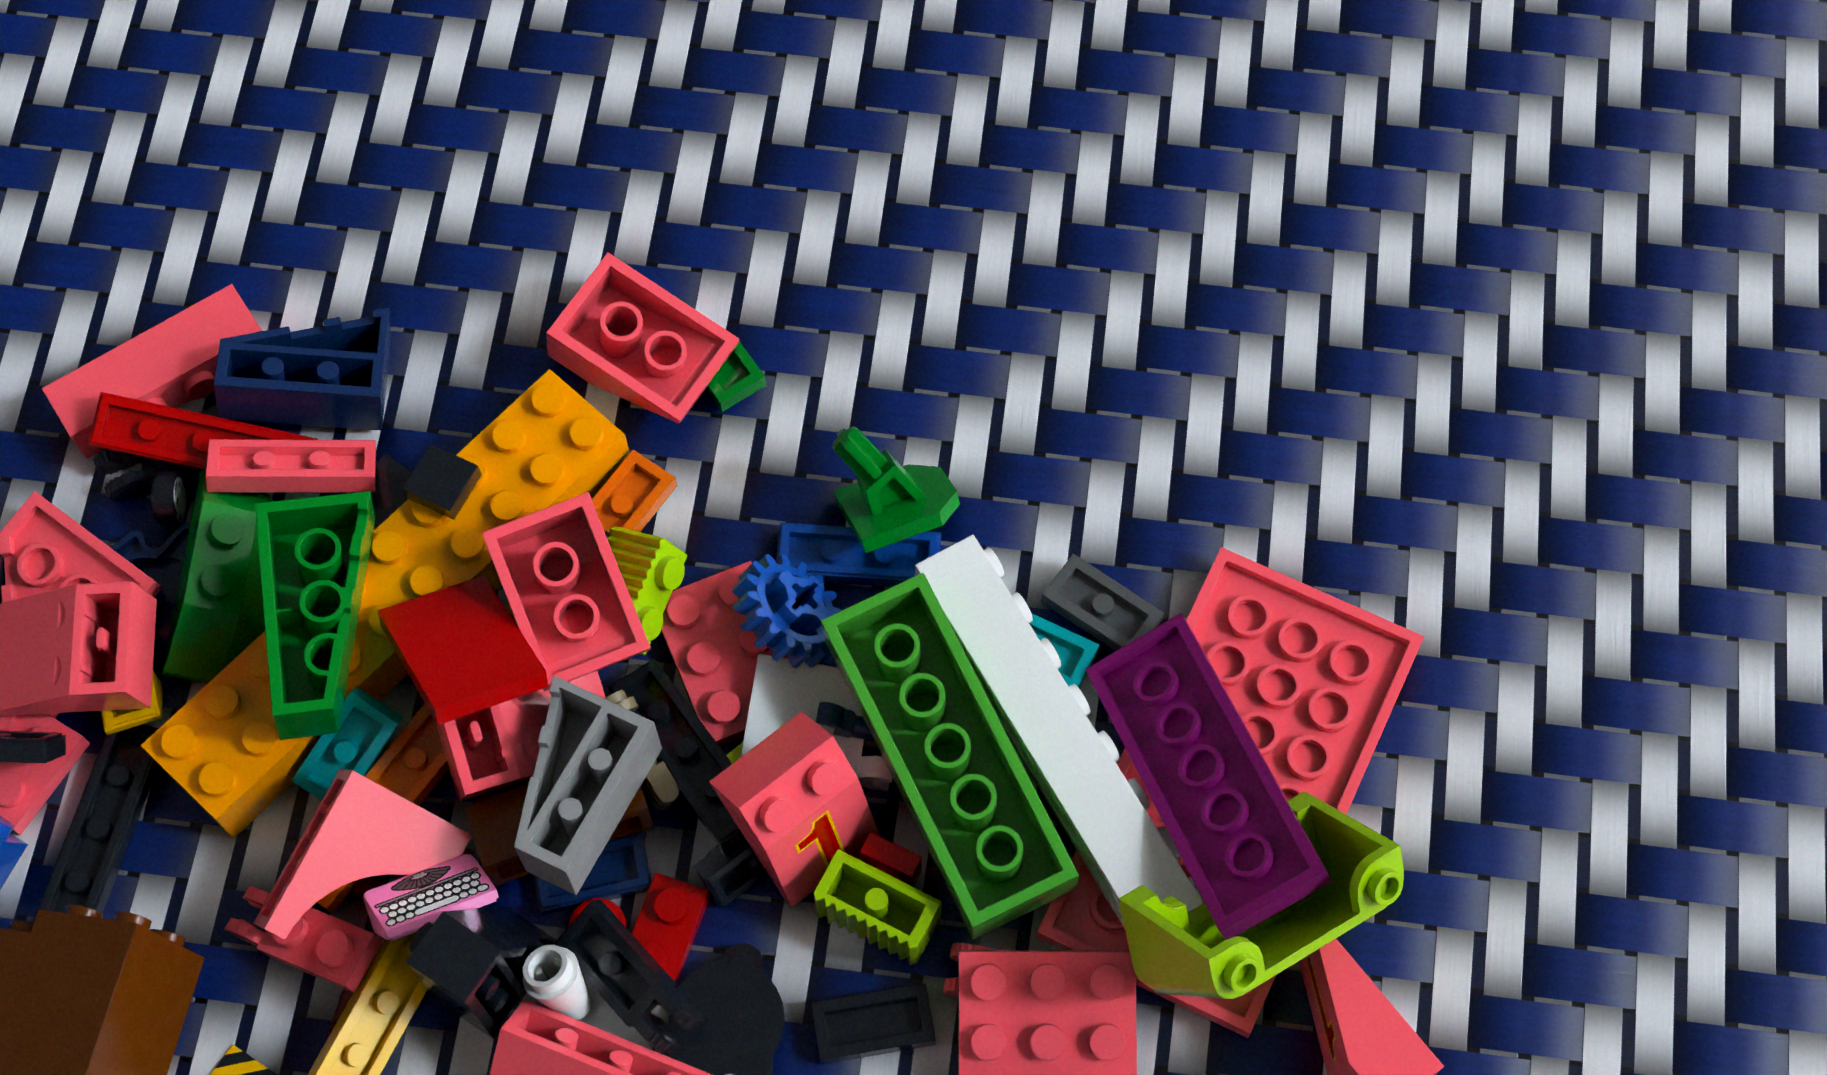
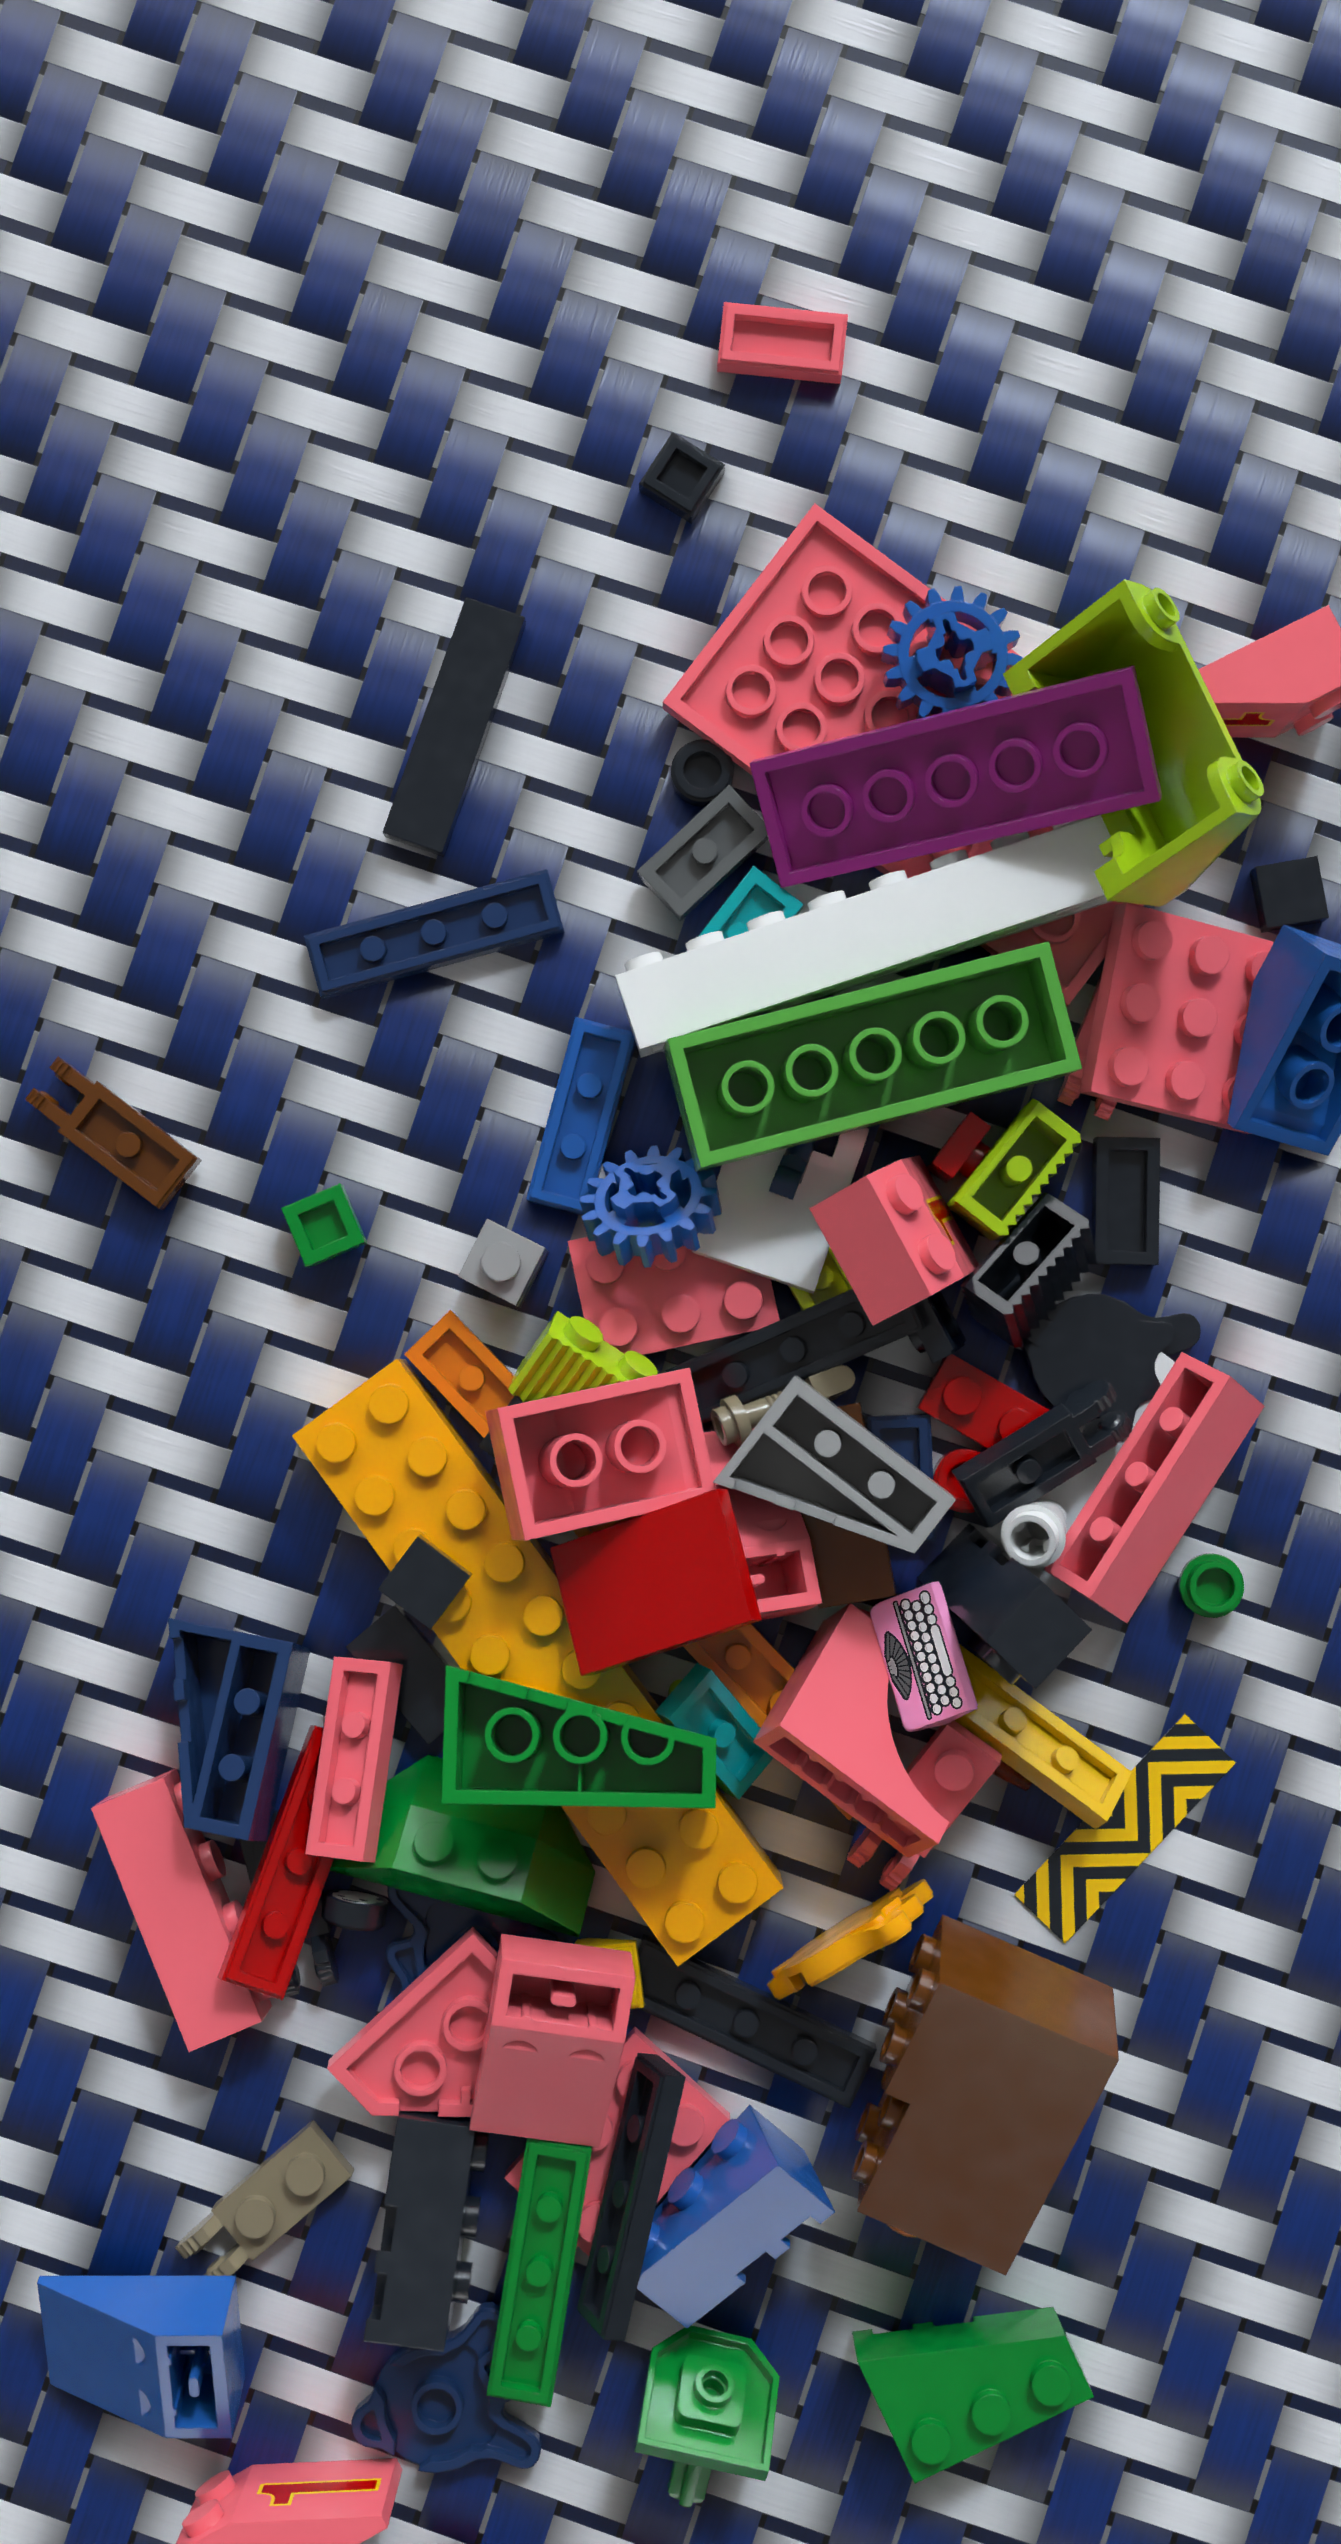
camera: 75 degrees left, 20 degrees up
coral slope [546,252,740,424] -> none
green piece [832,426,960,553] -> none
none -> reddish brown hinge [25,1056,202,1210]
none -> dark blue tile [304,869,565,1000]
none -> black tile [383,597,526,857]
none -> light grey brick [458,1219,549,1308]
none -> black tile [639,432,725,524]
none -> black tile [671,739,734,807]
none -> coral tile [717,302,848,384]
none -> light orange tile [767,1879,933,2000]
none -> blue gear [881,586,1023,719]
none -> black brick [960,1193,1097,1348]

